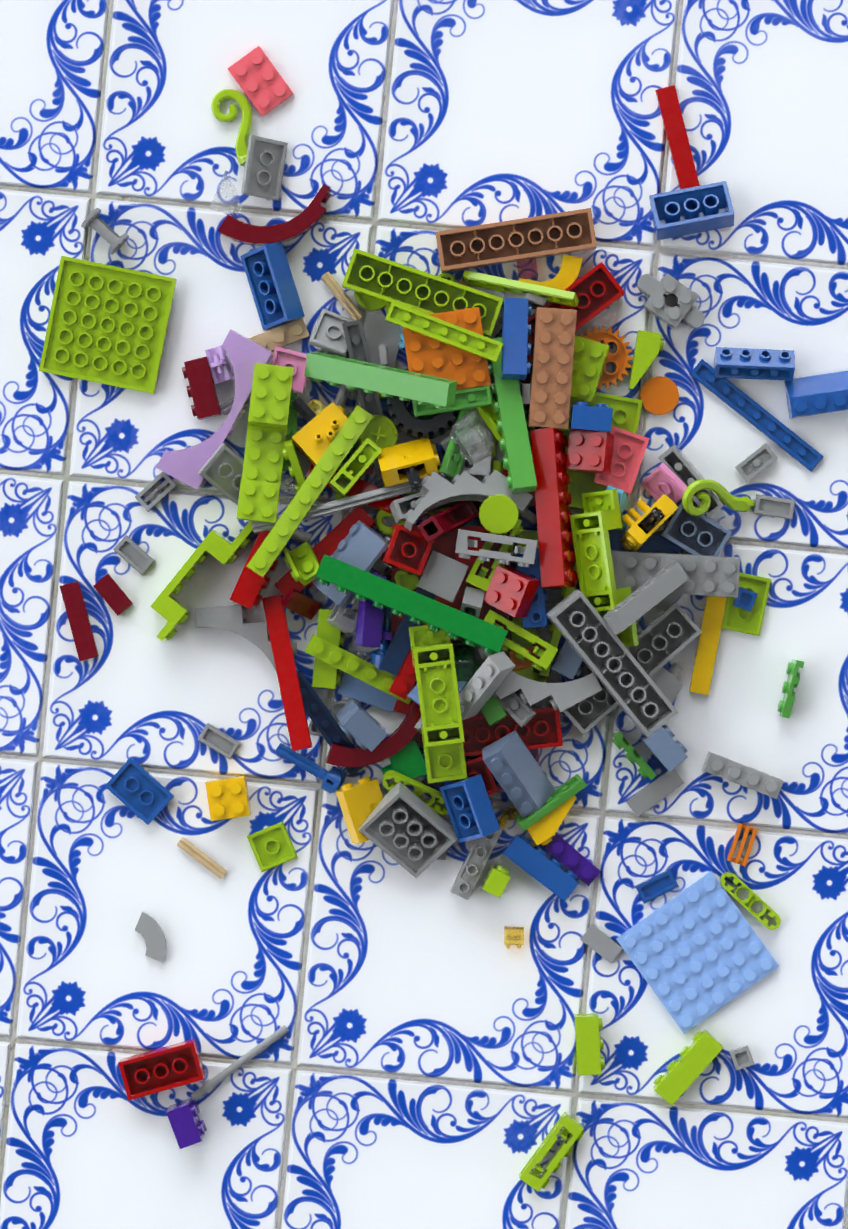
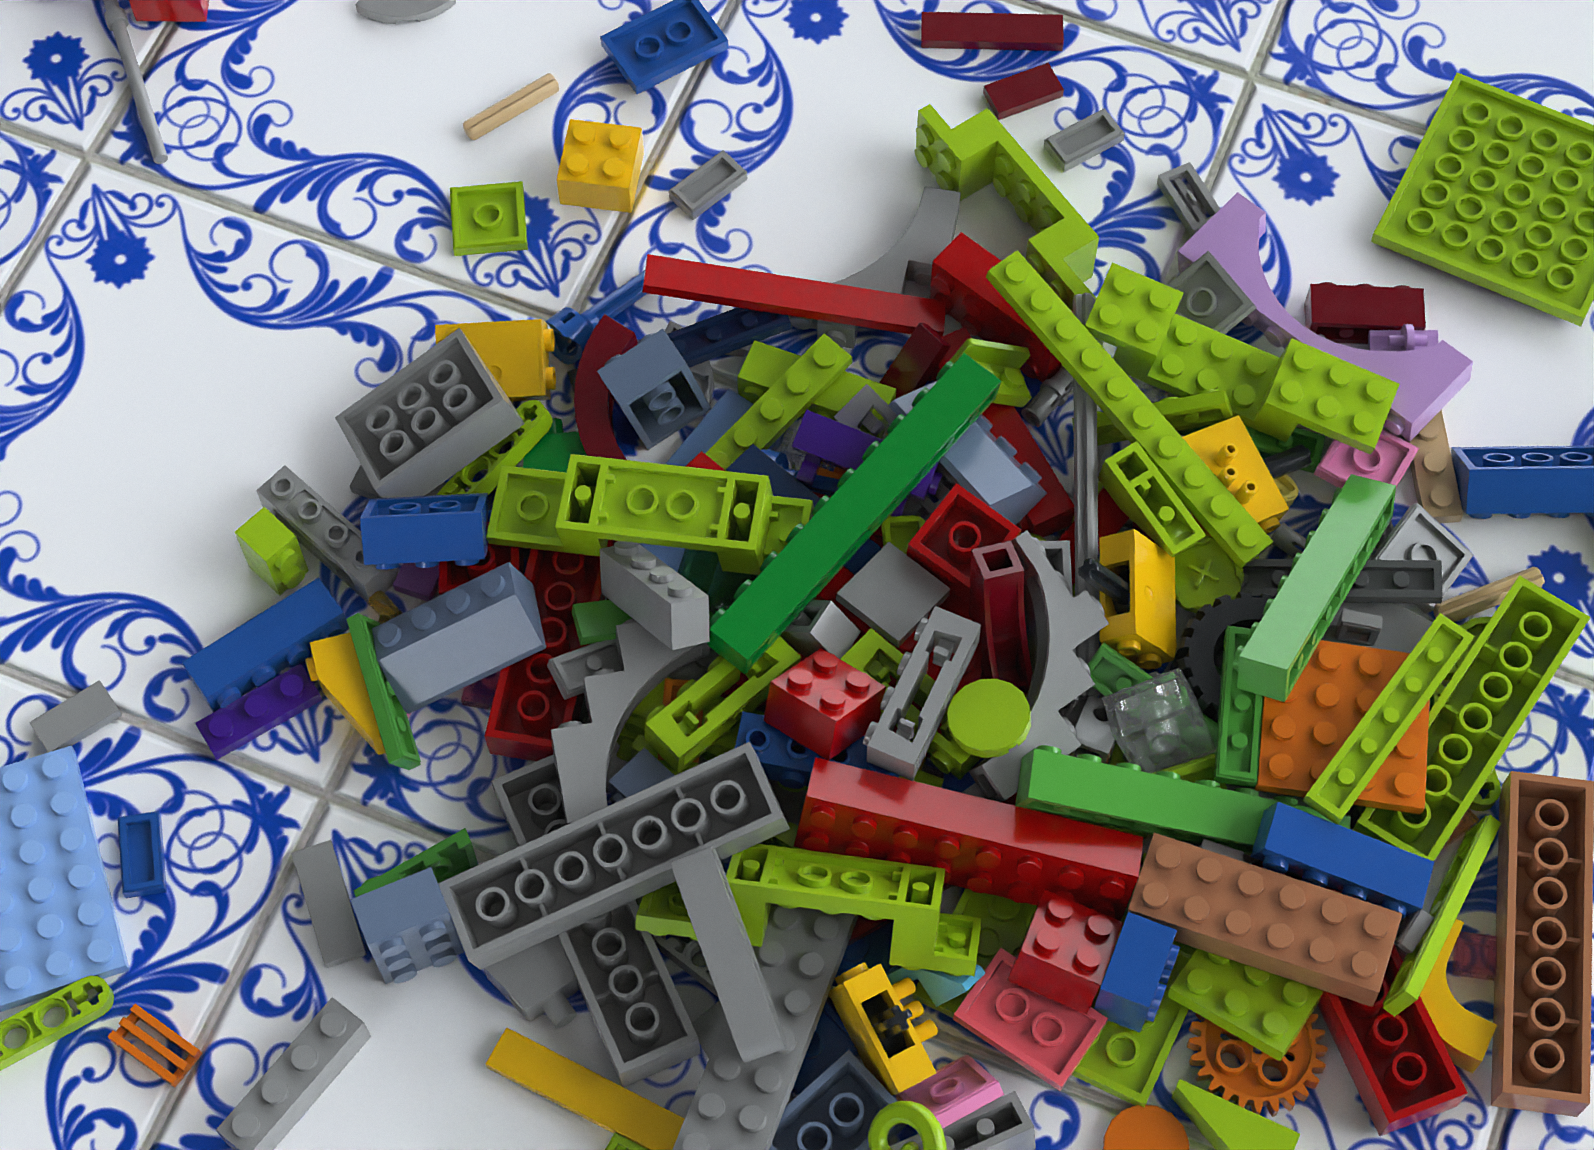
camera: 110 degrees right, 25 degrees down
clear yellow tile [504,926,524,949] -> none

